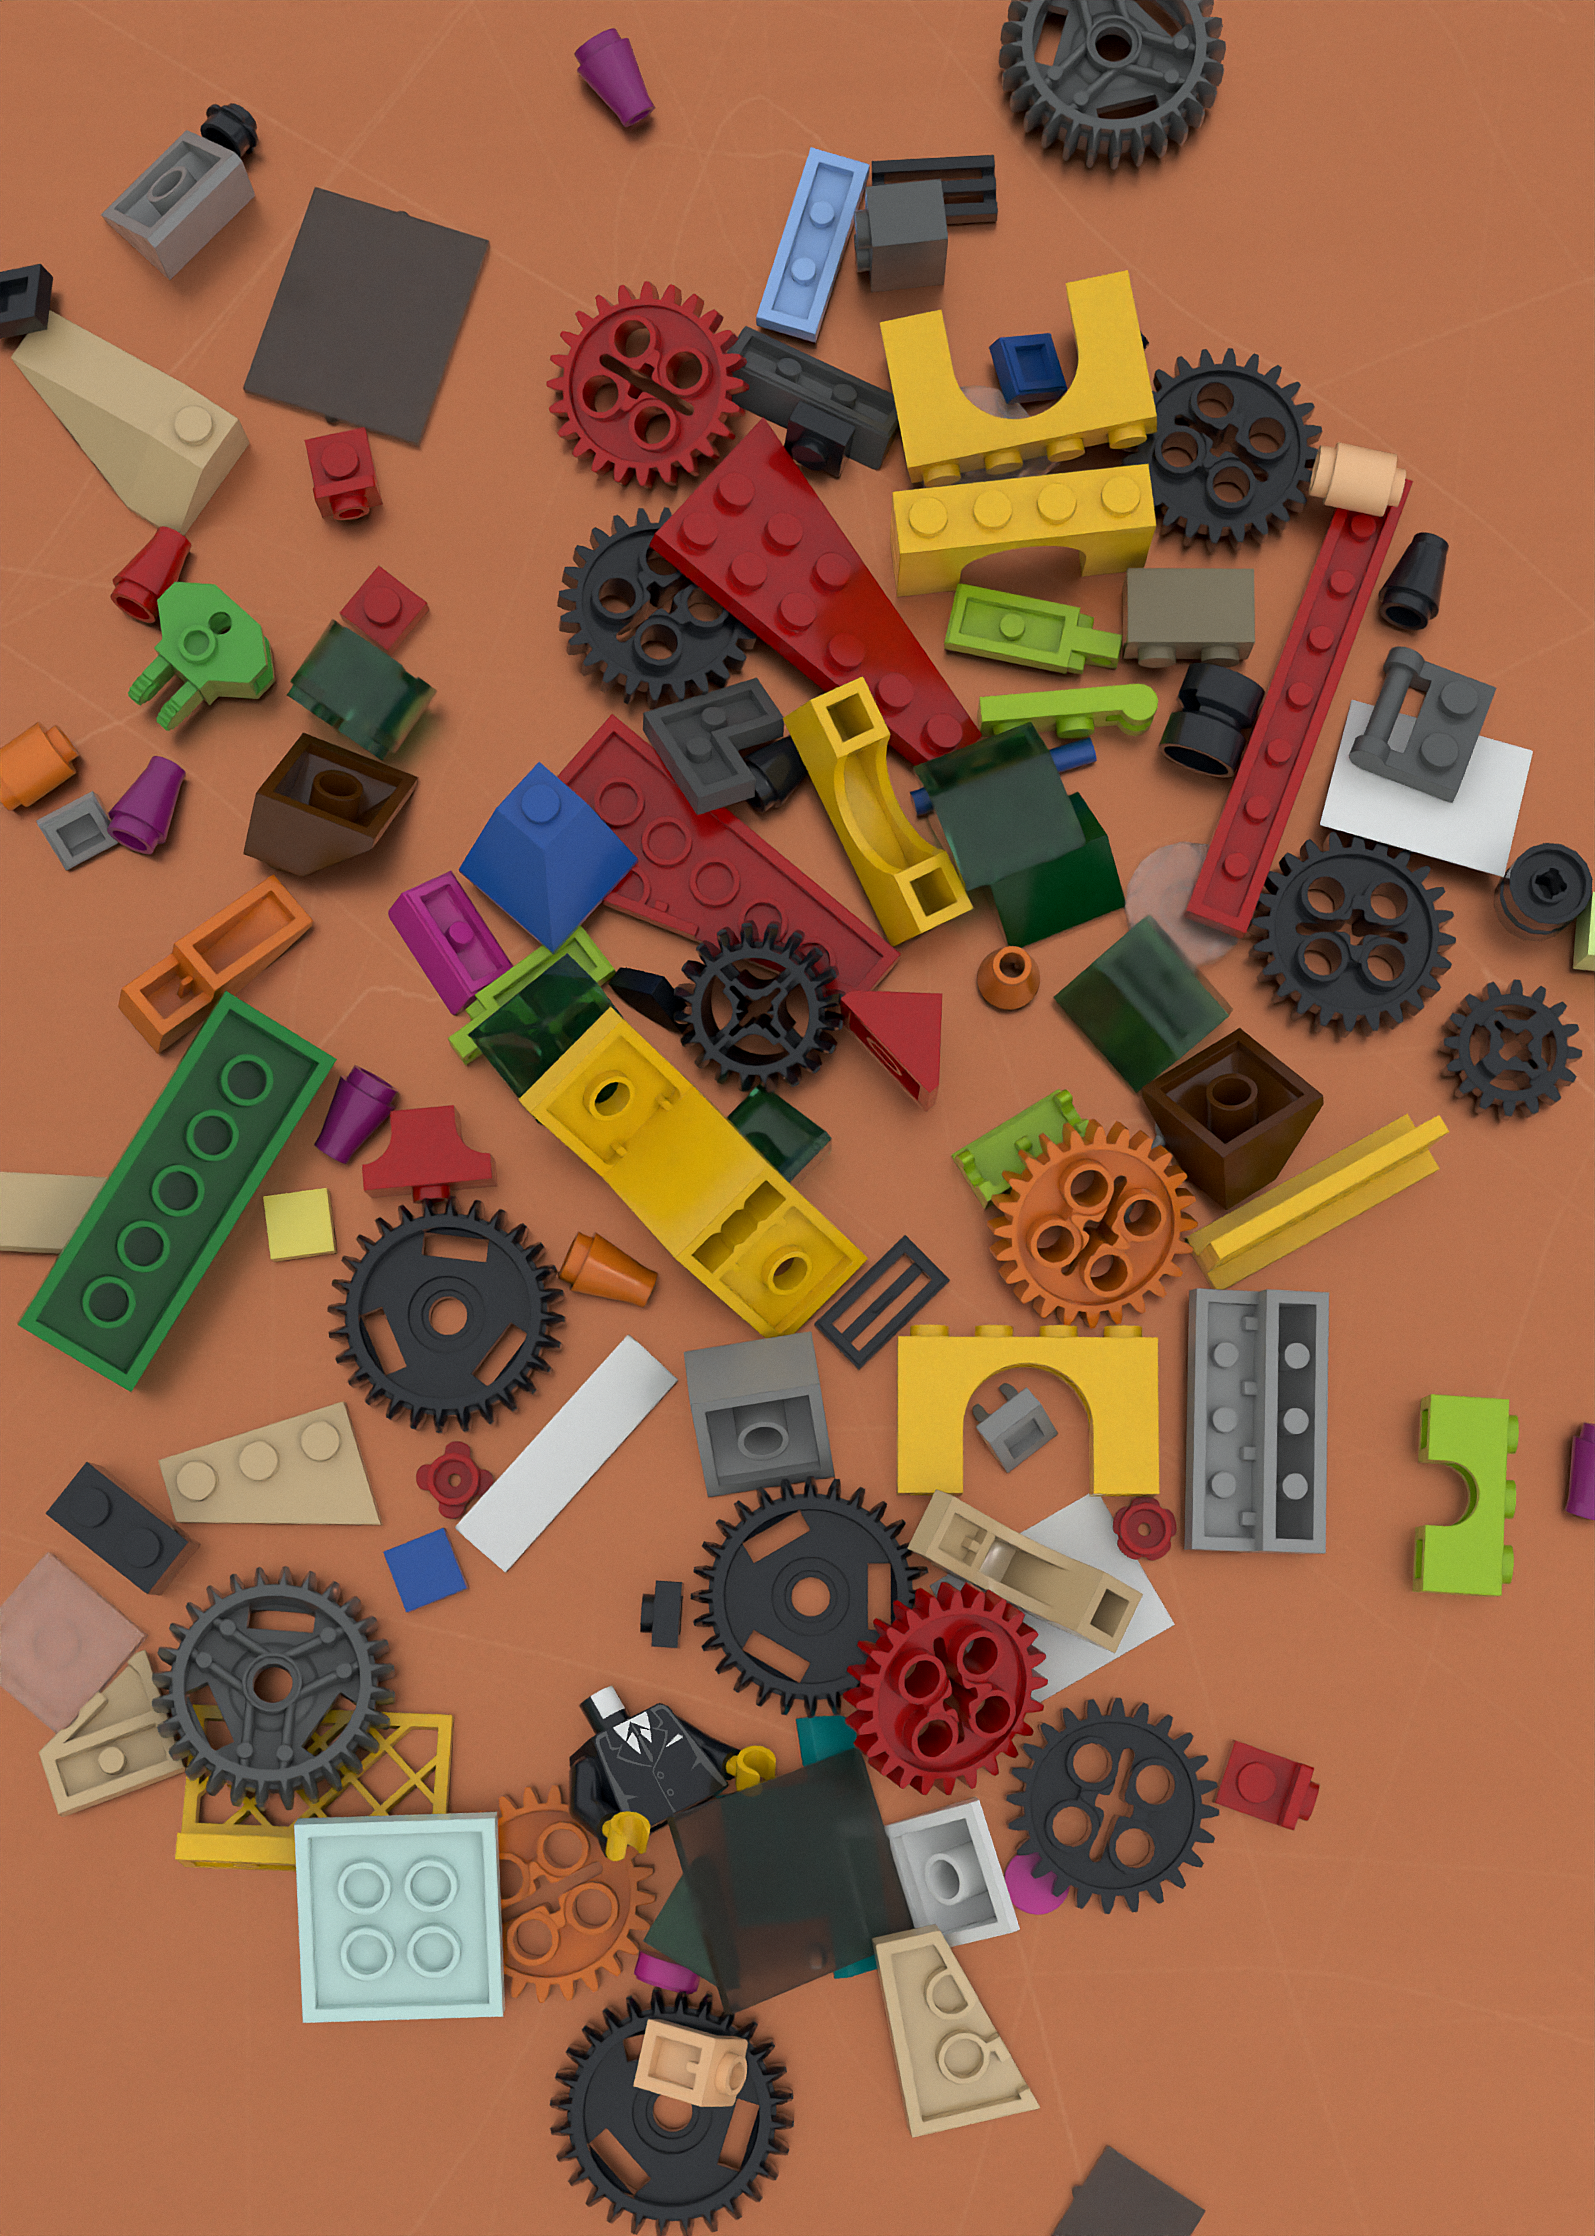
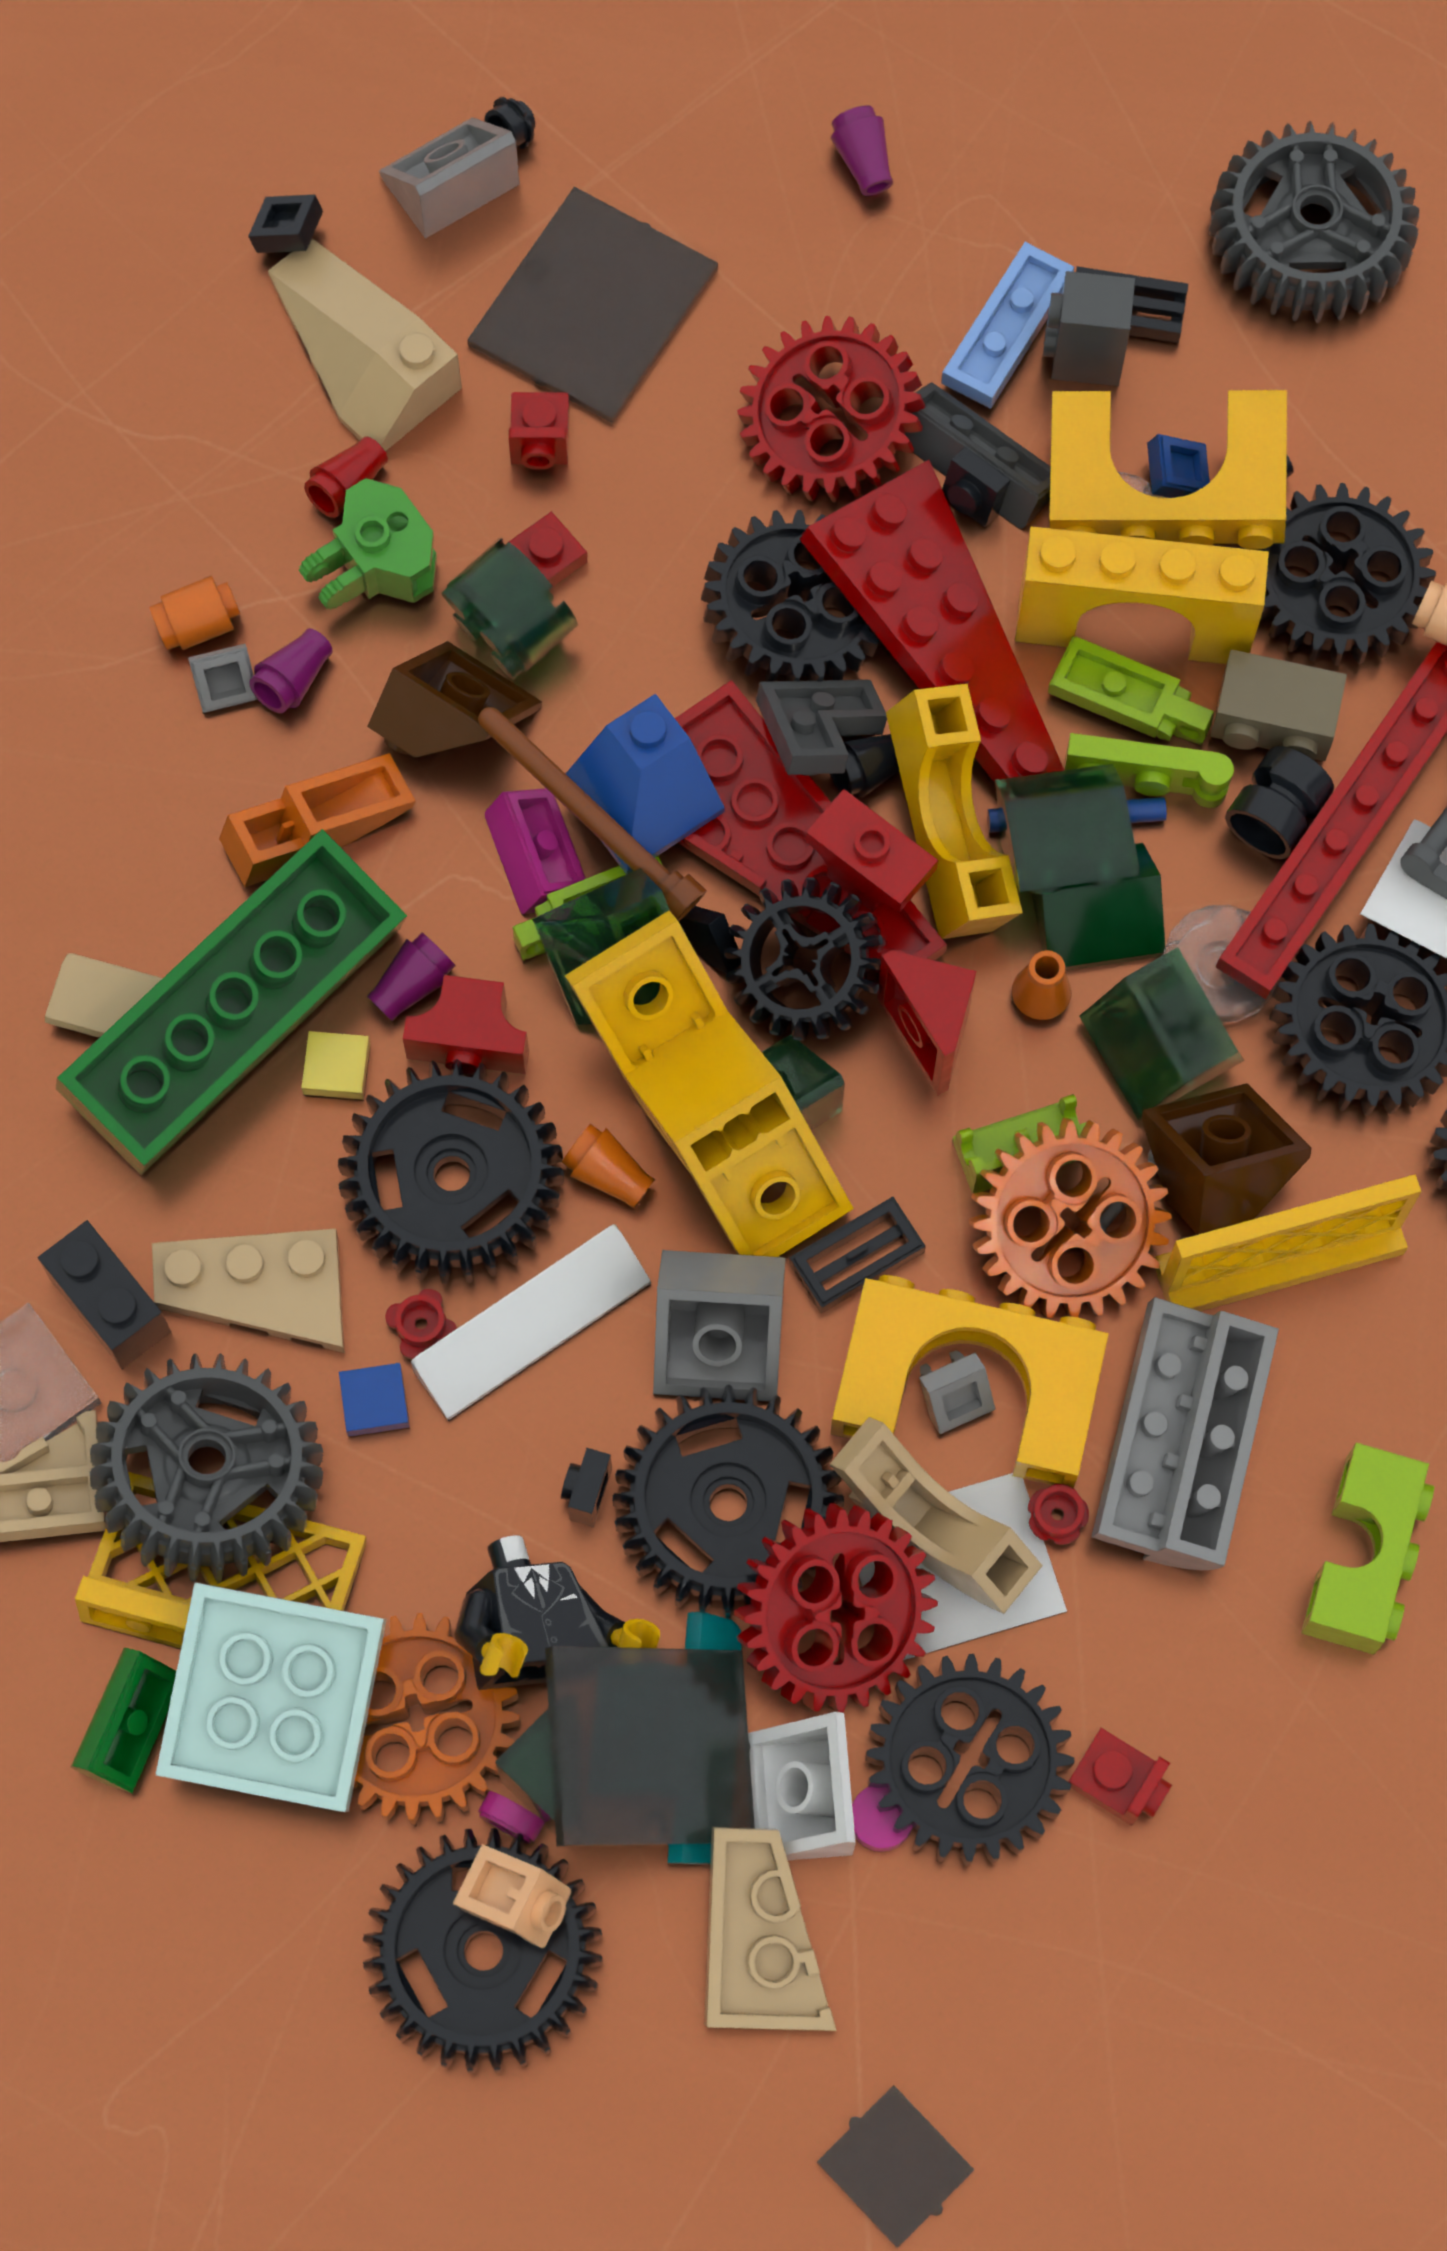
camera: 10 degrees right, 10 degrees down
none -> green brick [70,1648,176,1793]
none -> dark orange piece [478,707,707,922]
none -> red brick [805,789,938,912]

